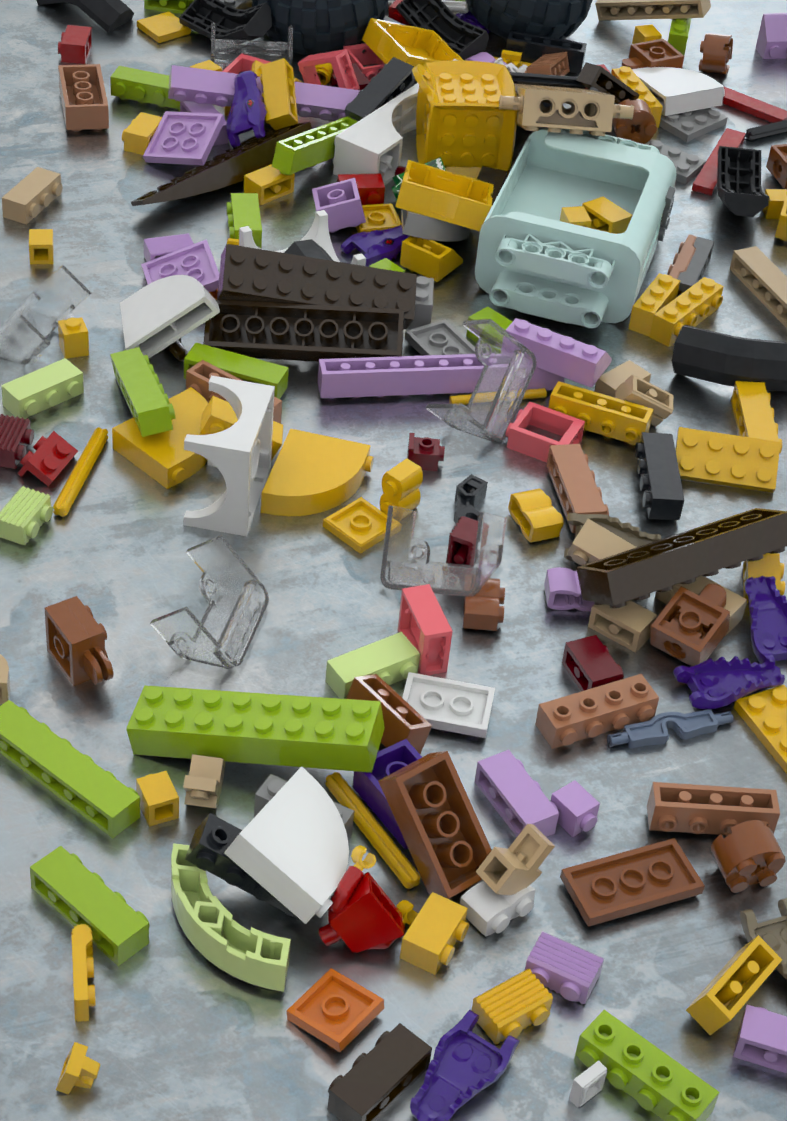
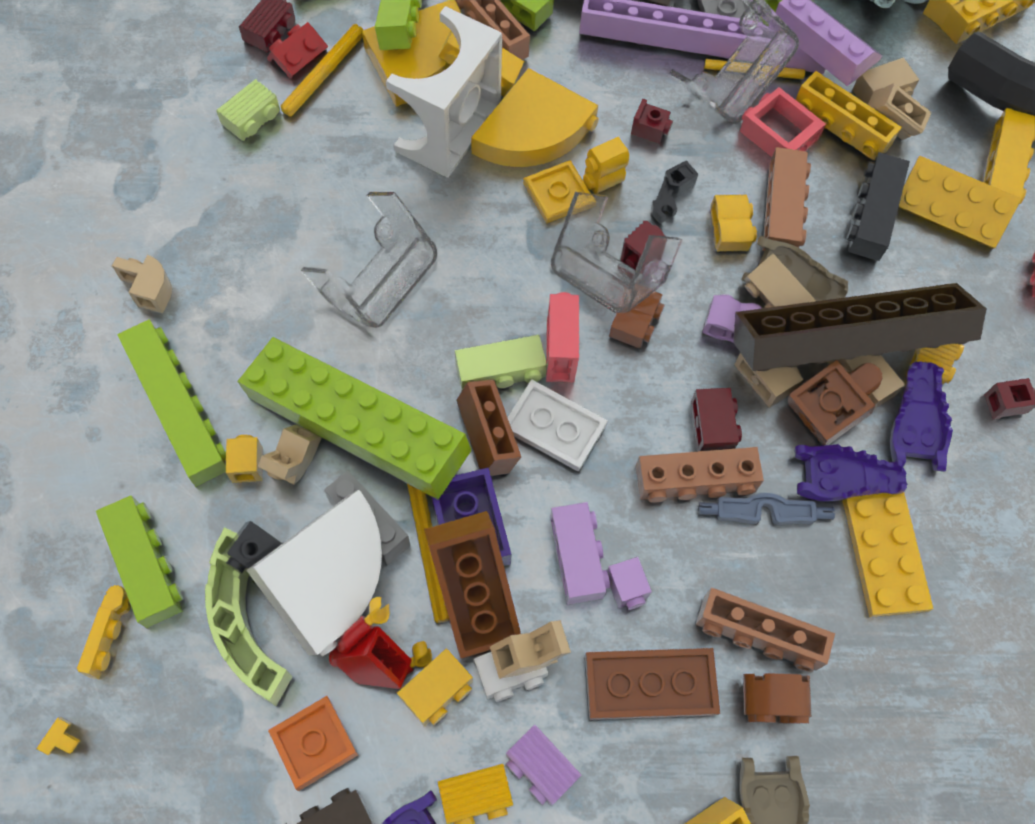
camera: 20 degrees right, 25 degrees up
dark orange brick [45,596,114,686] -> none

